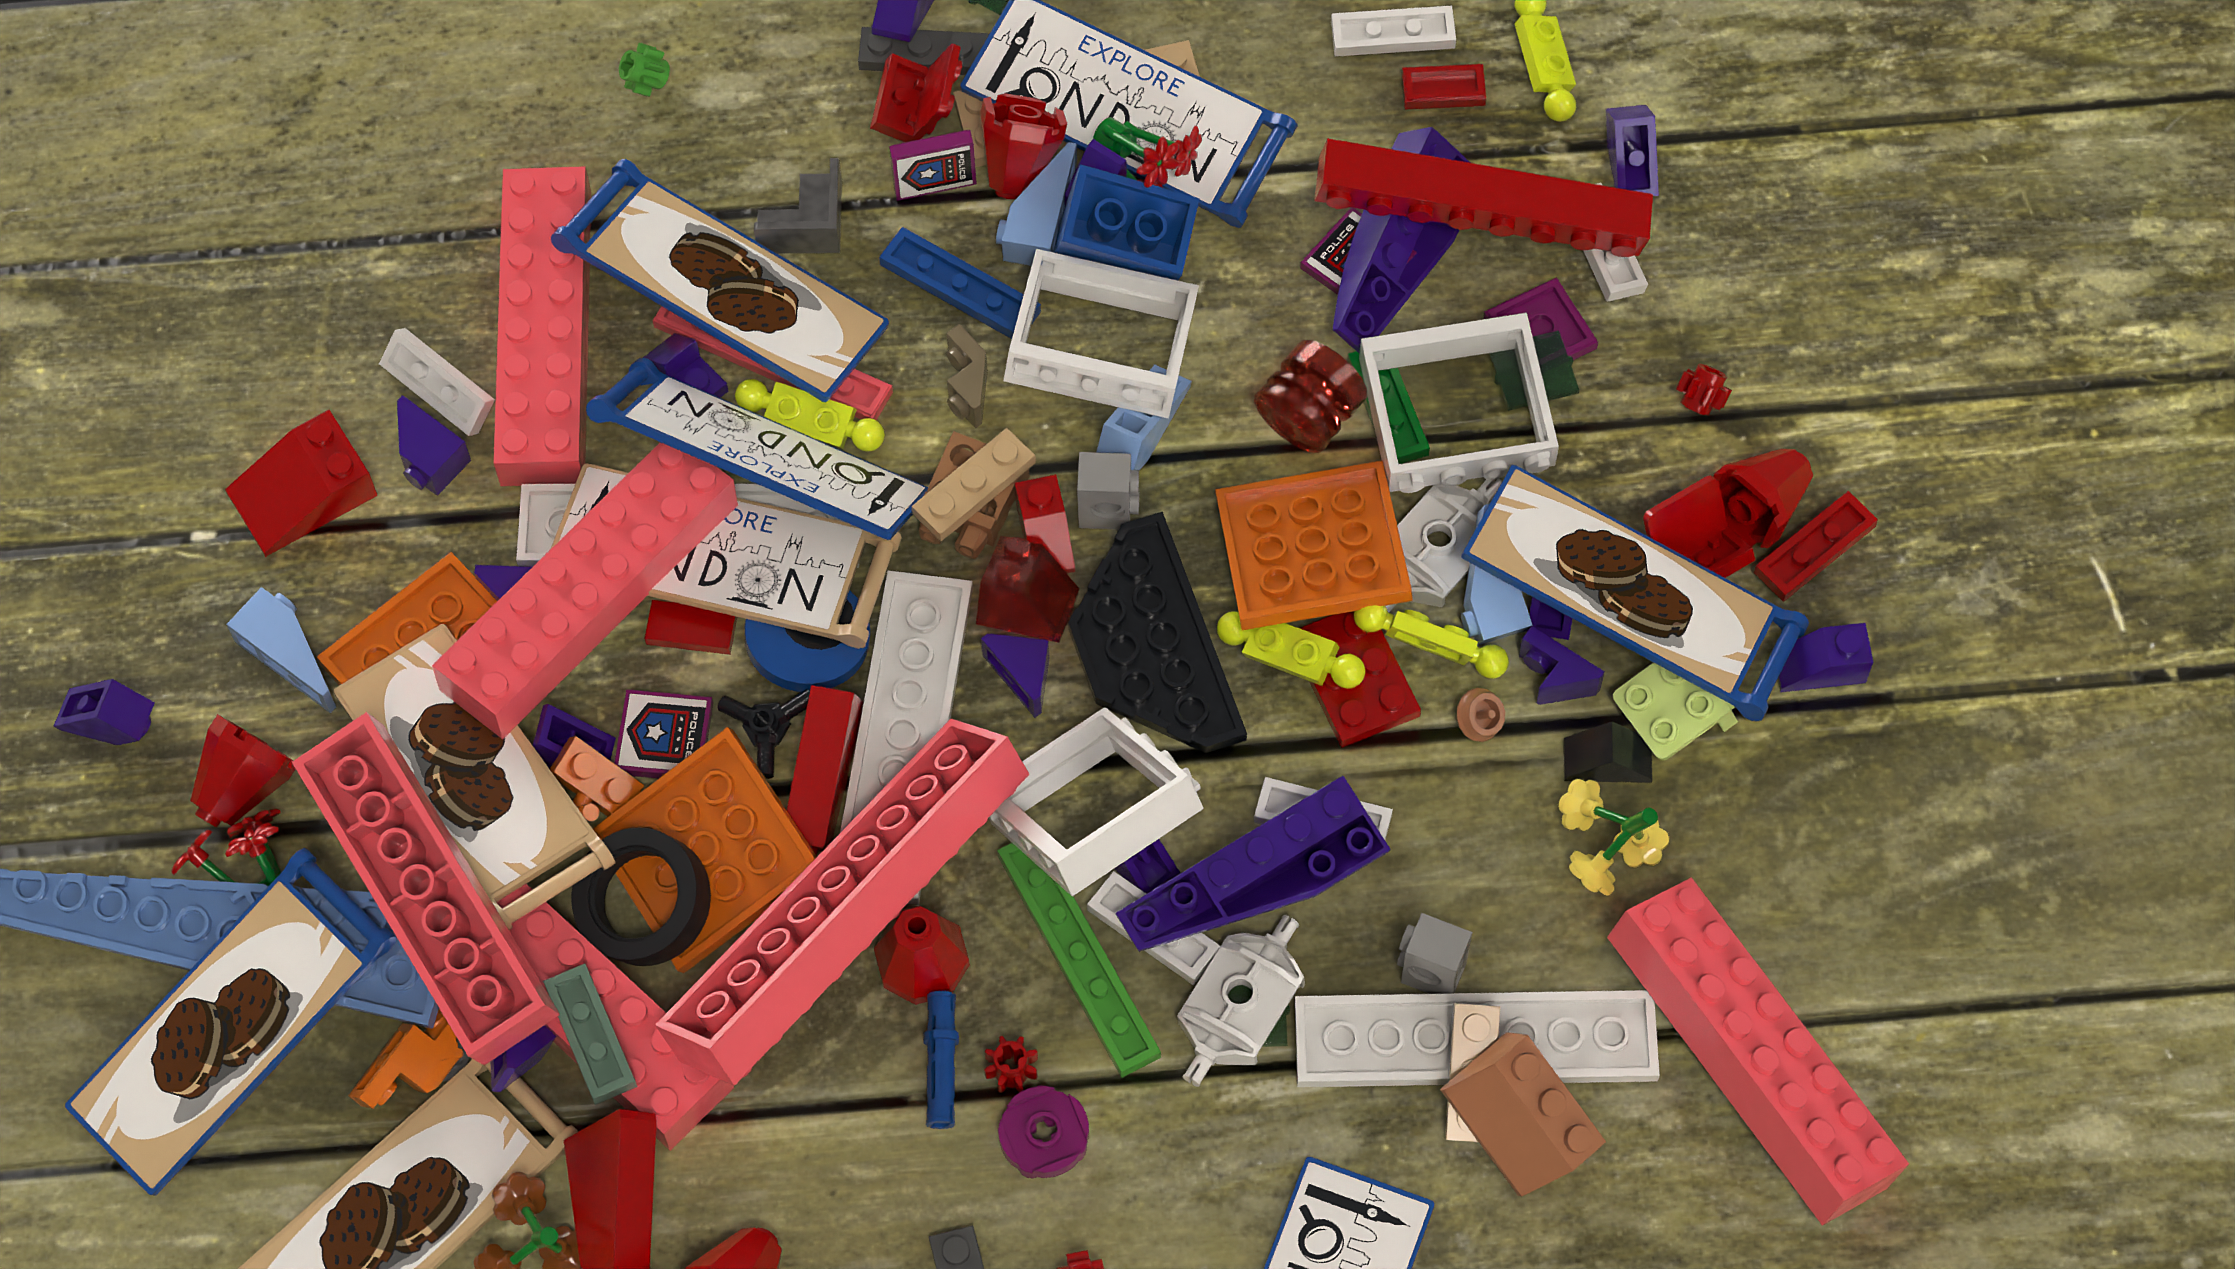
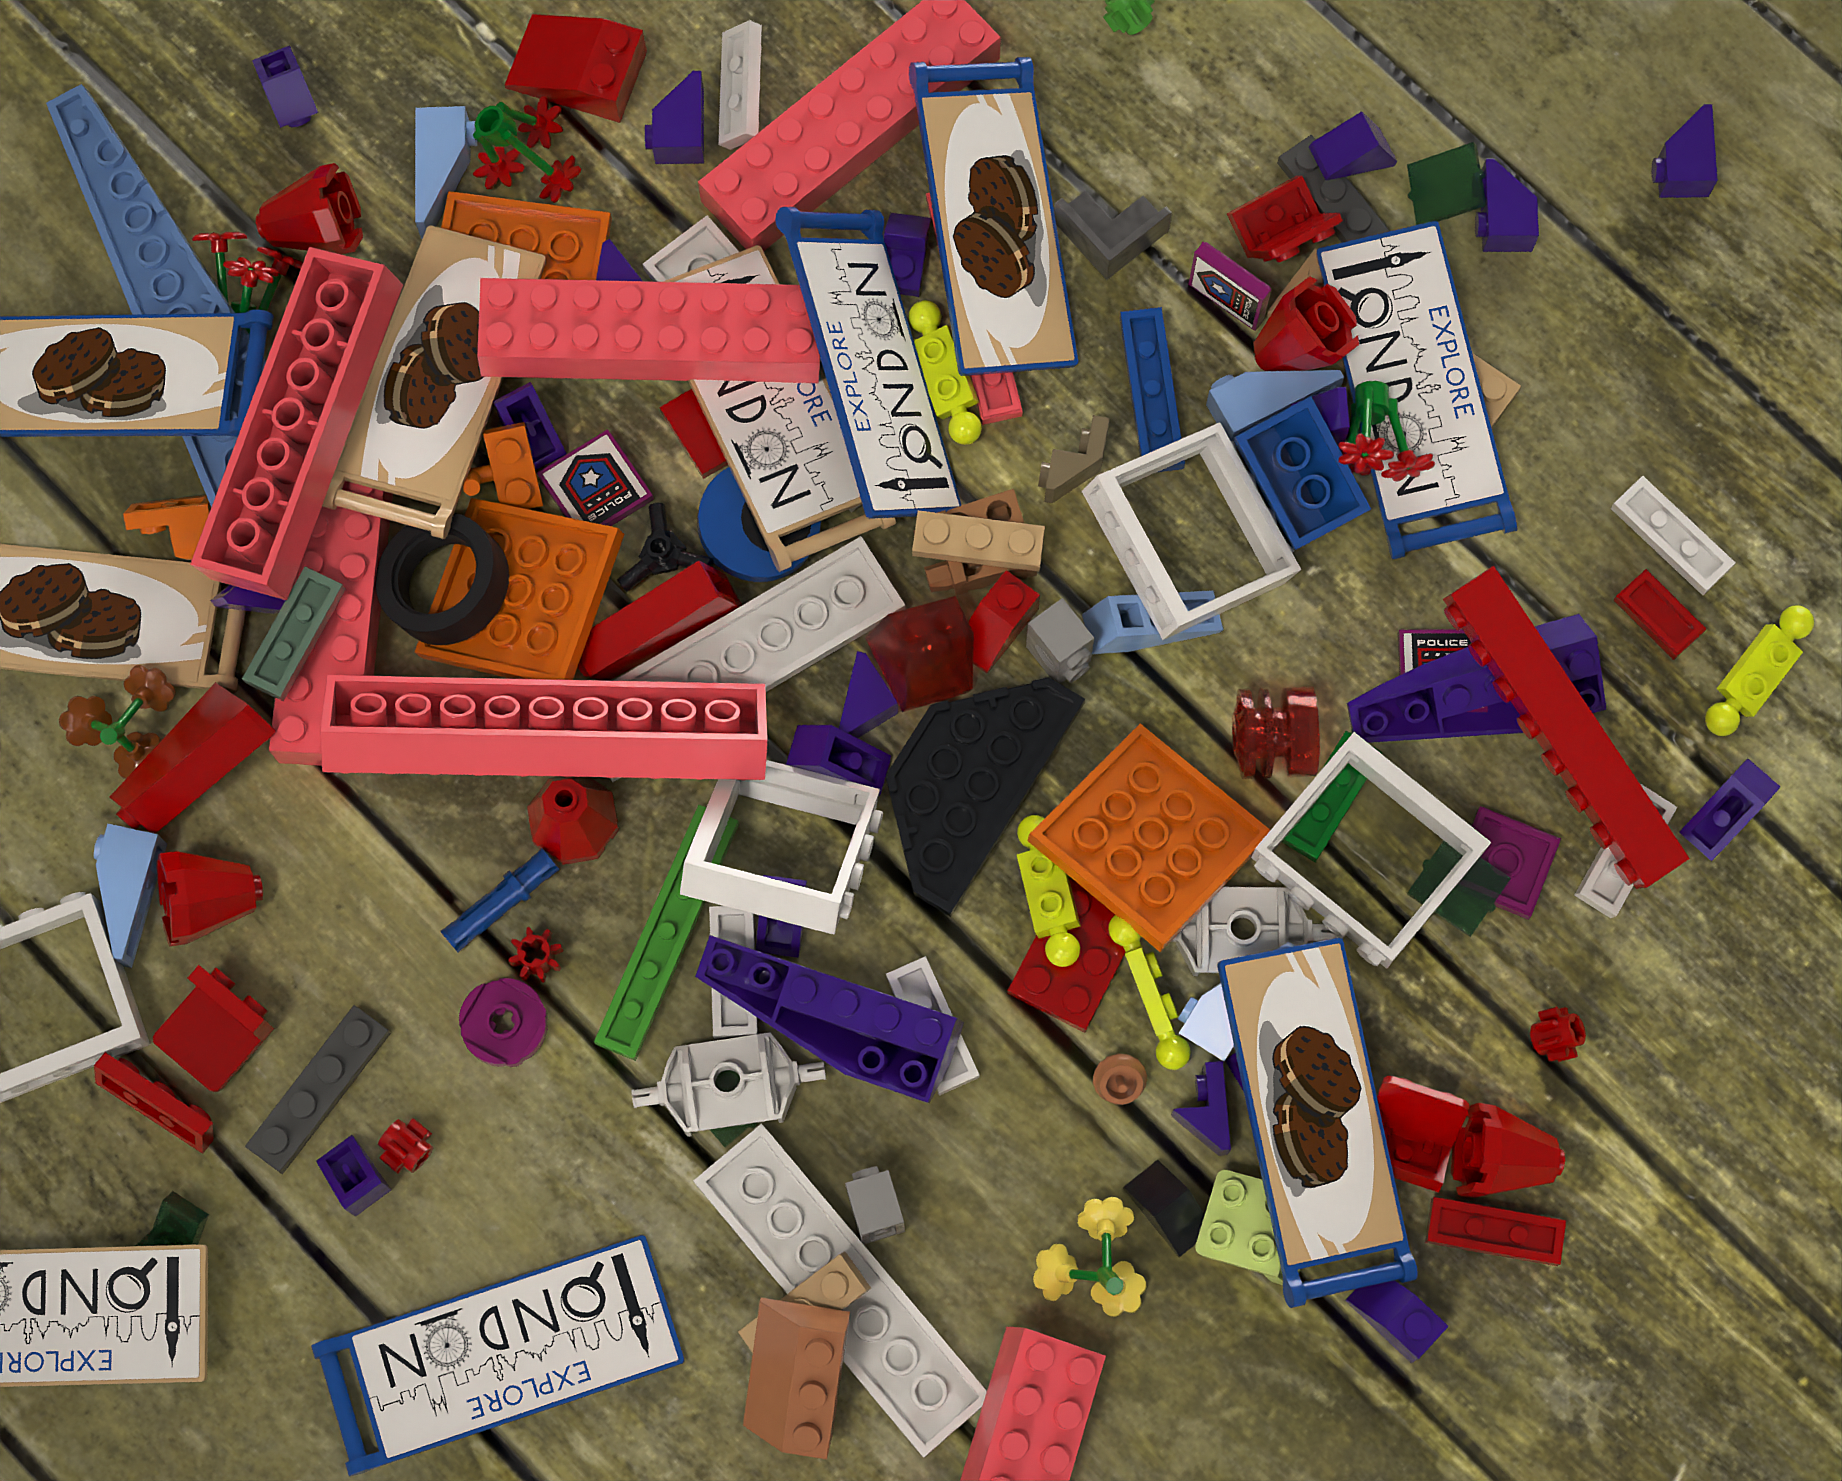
camera: 50 degrees right, 10 degrees up
none -> red plant [473,96,582,203]
none -> dark purple slope [786,725,891,796]

